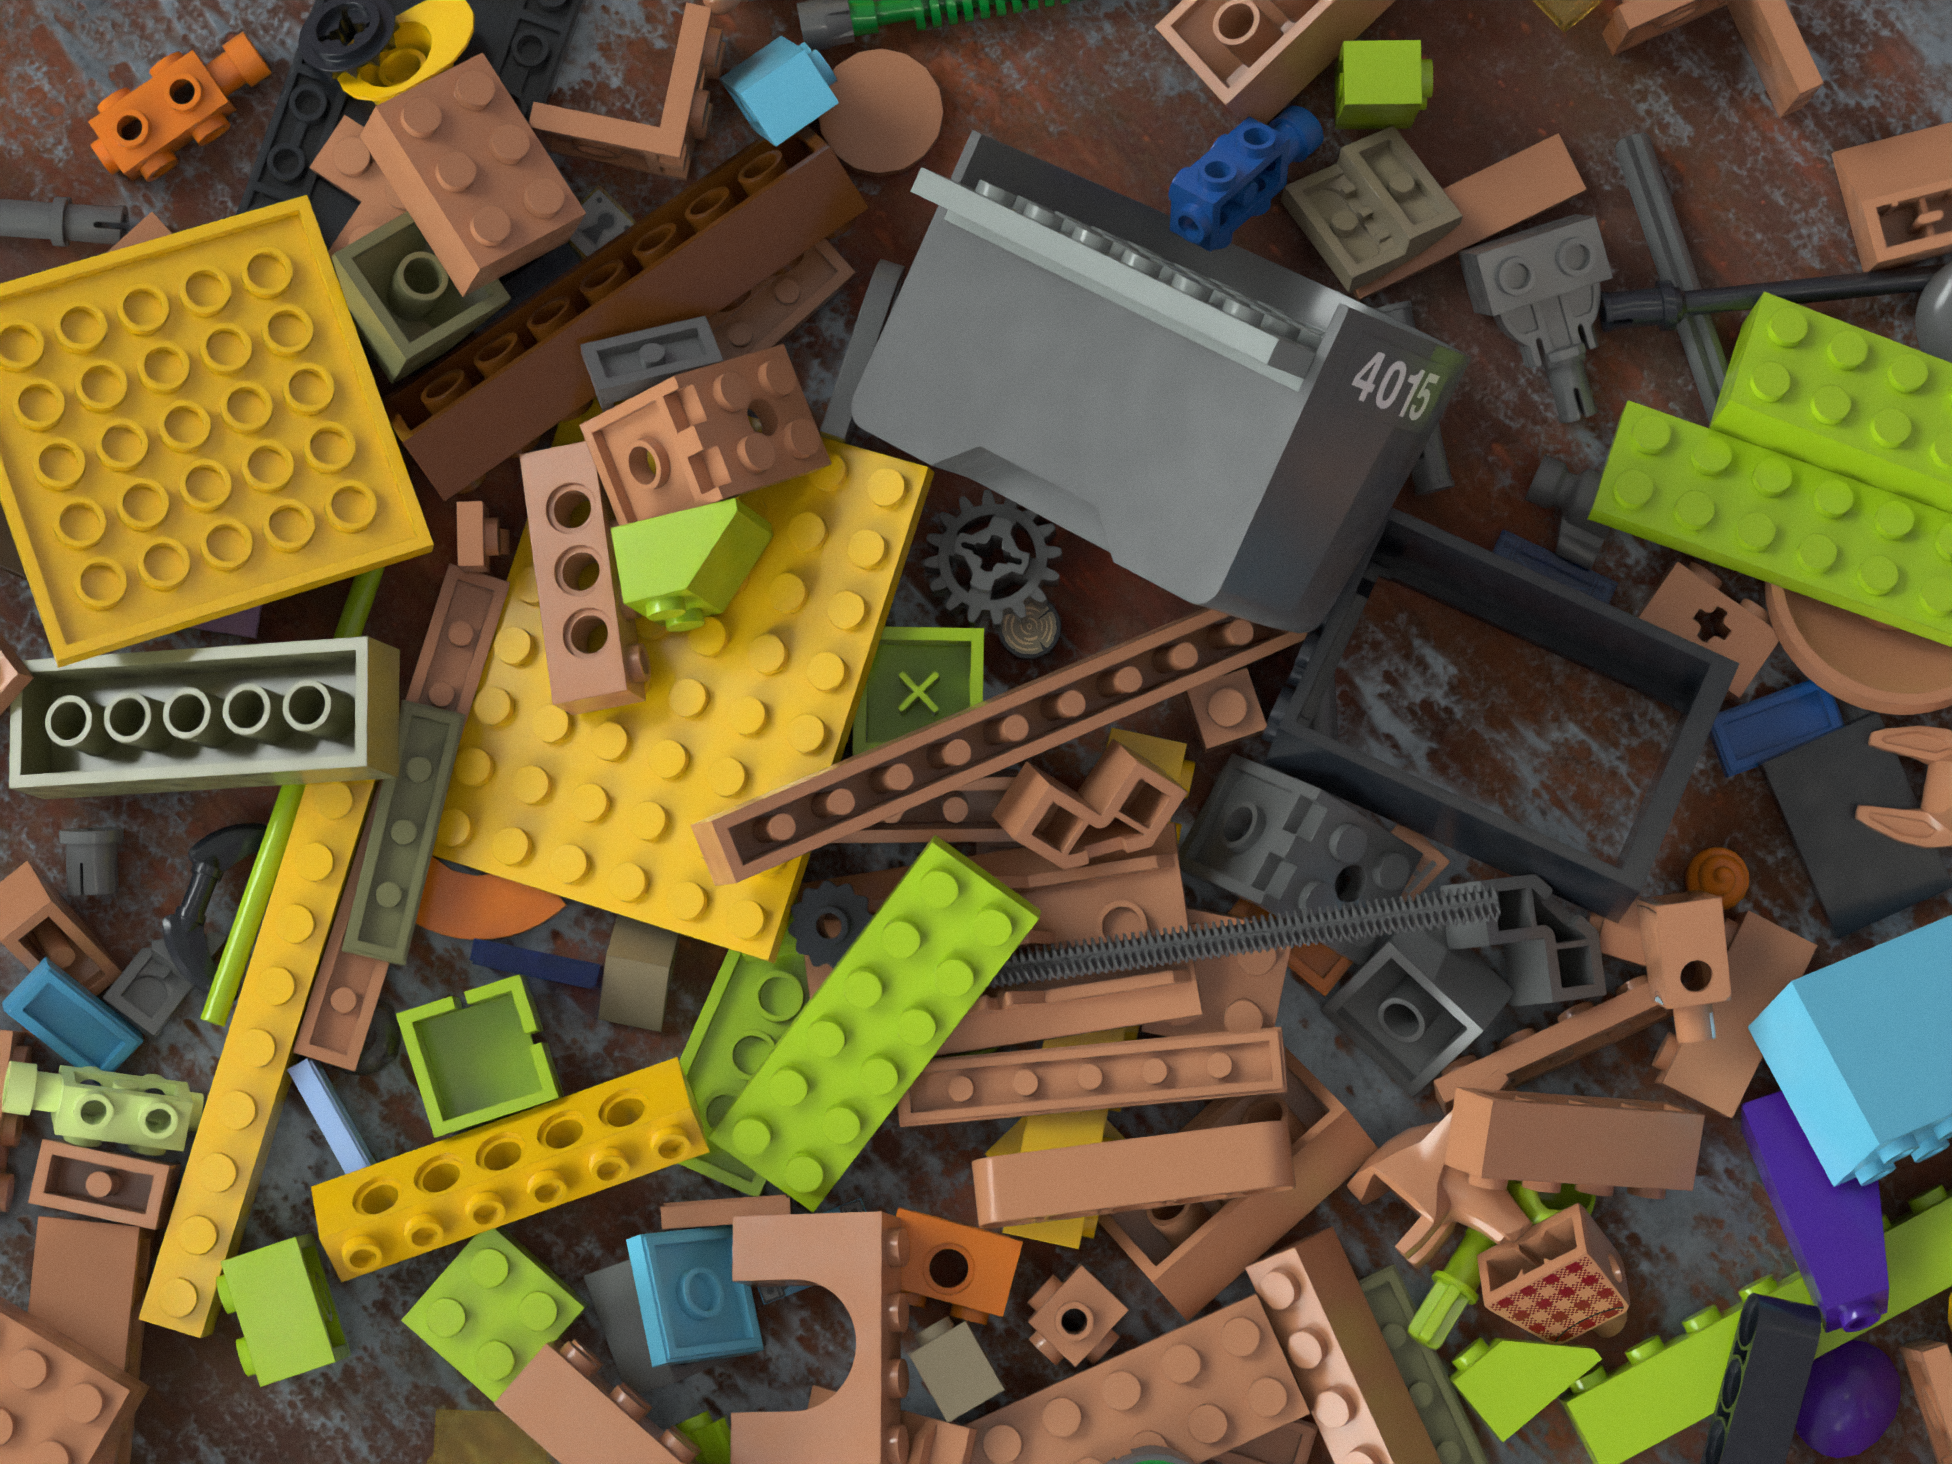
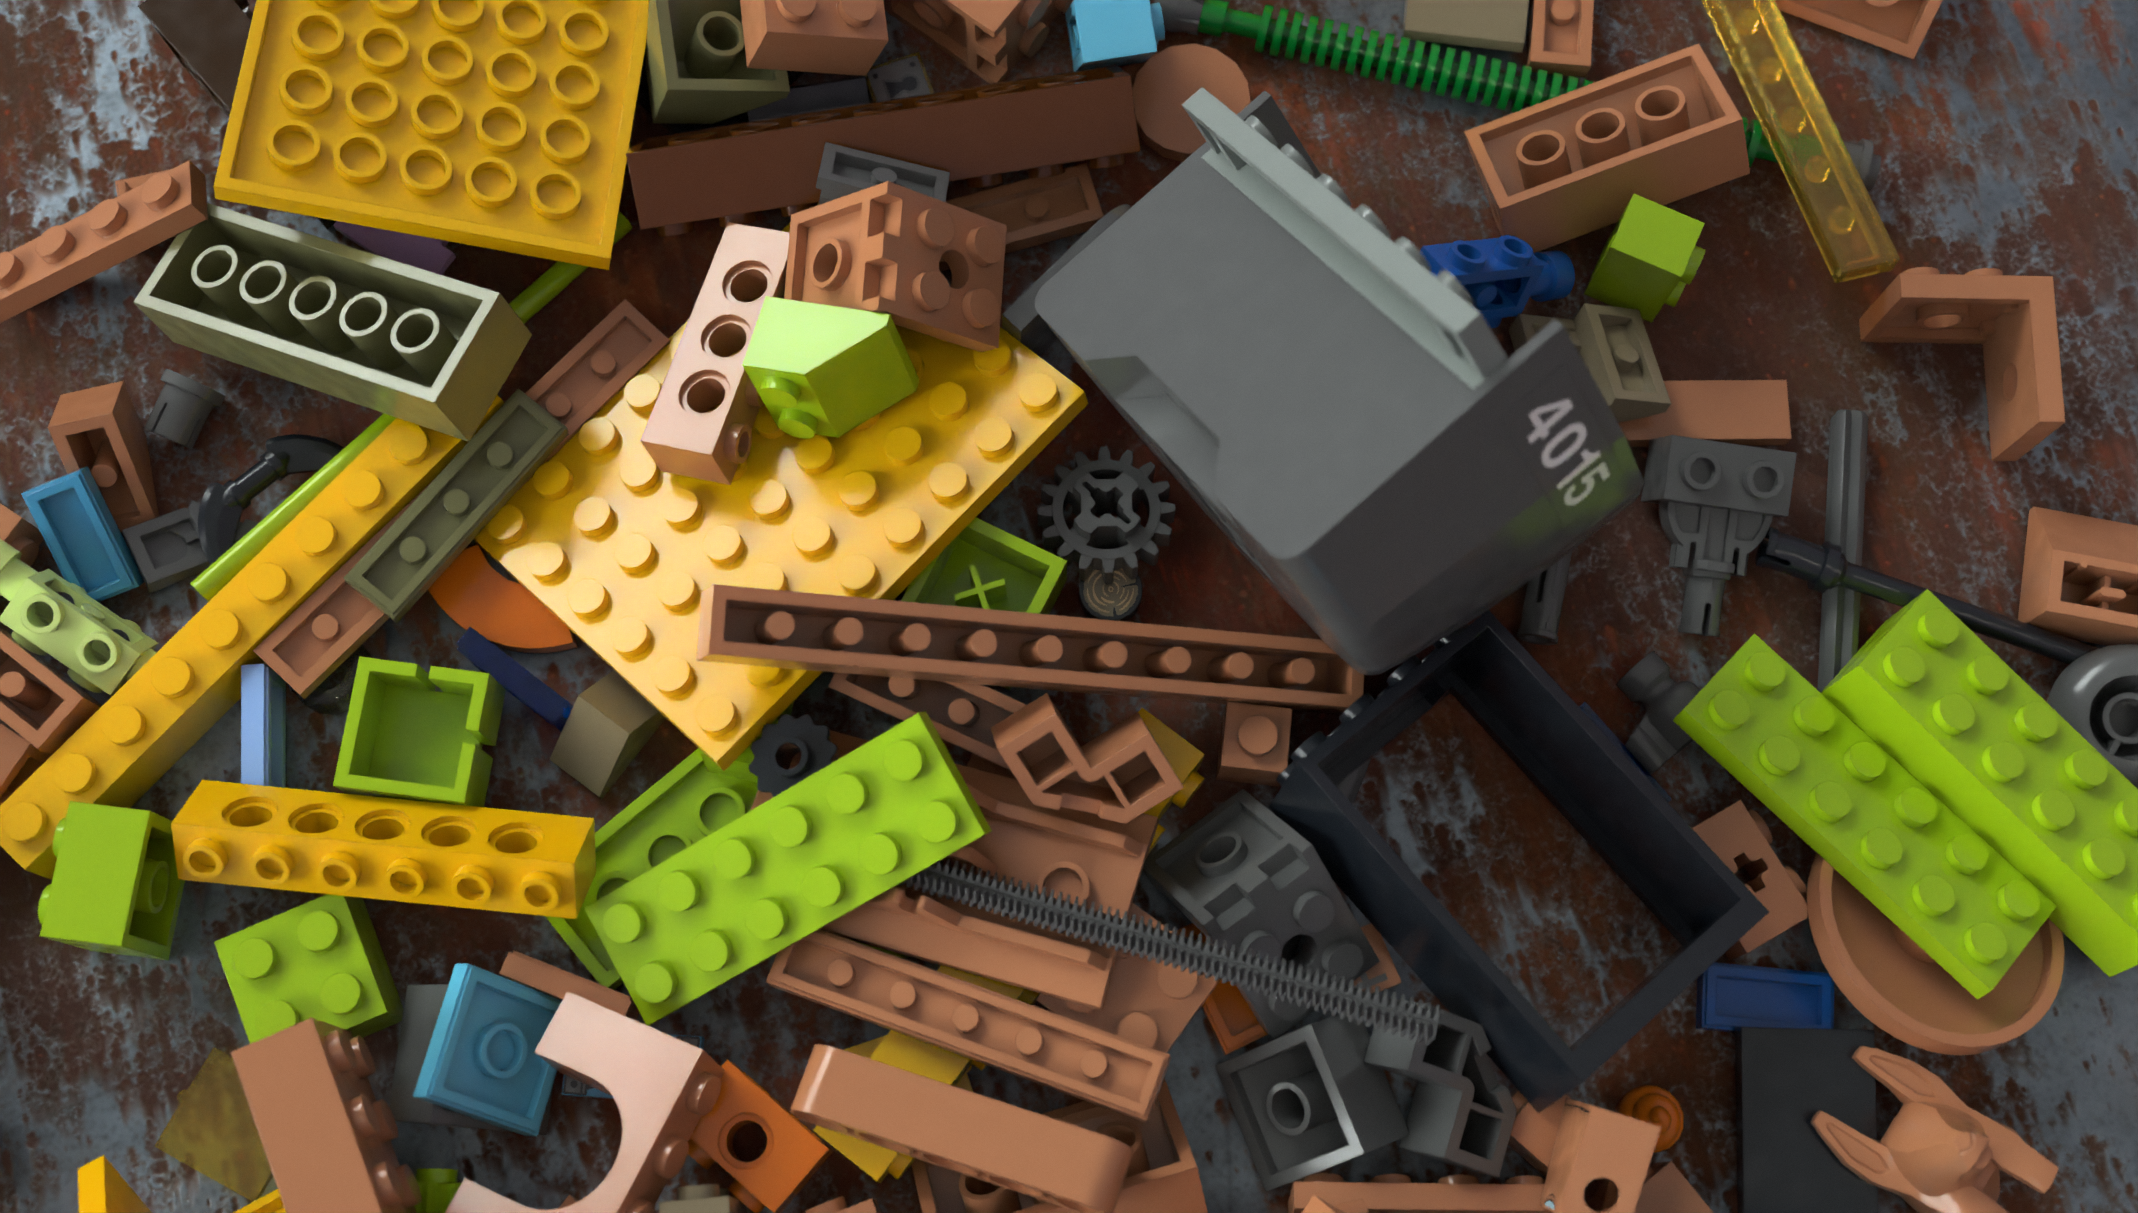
camera: 25 degrees right, 10 degrees down
nougat plate [457,501,510,573] -> none

